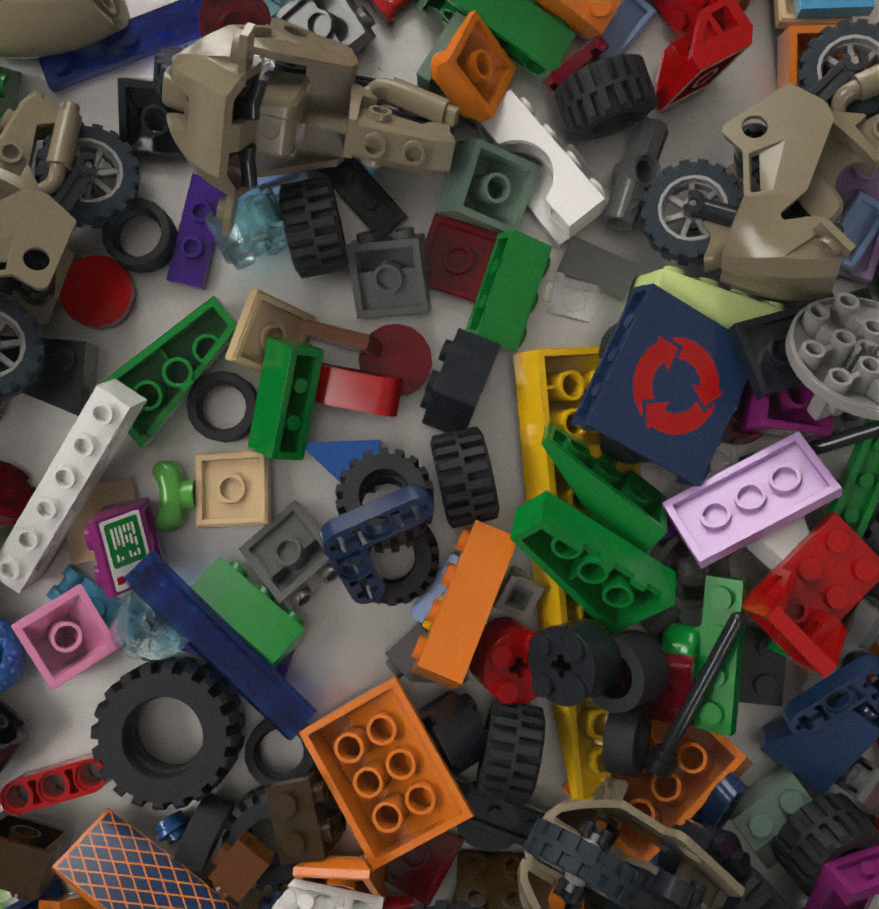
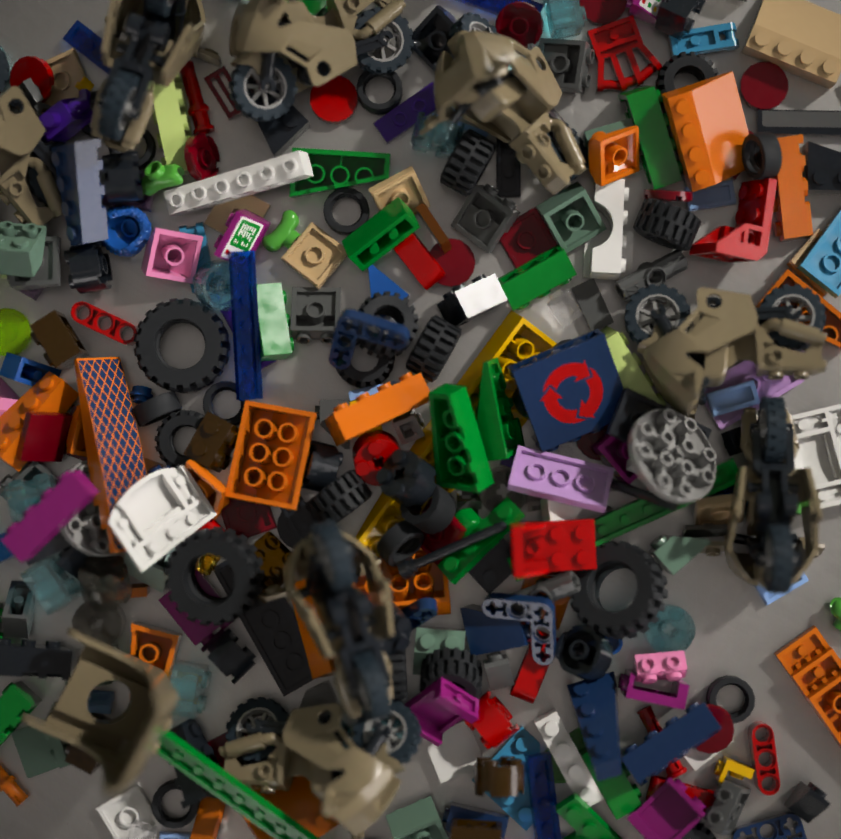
camera: 45 degrees right, 0 degrees up
reddish brown brick [208,829,275,903] -> none

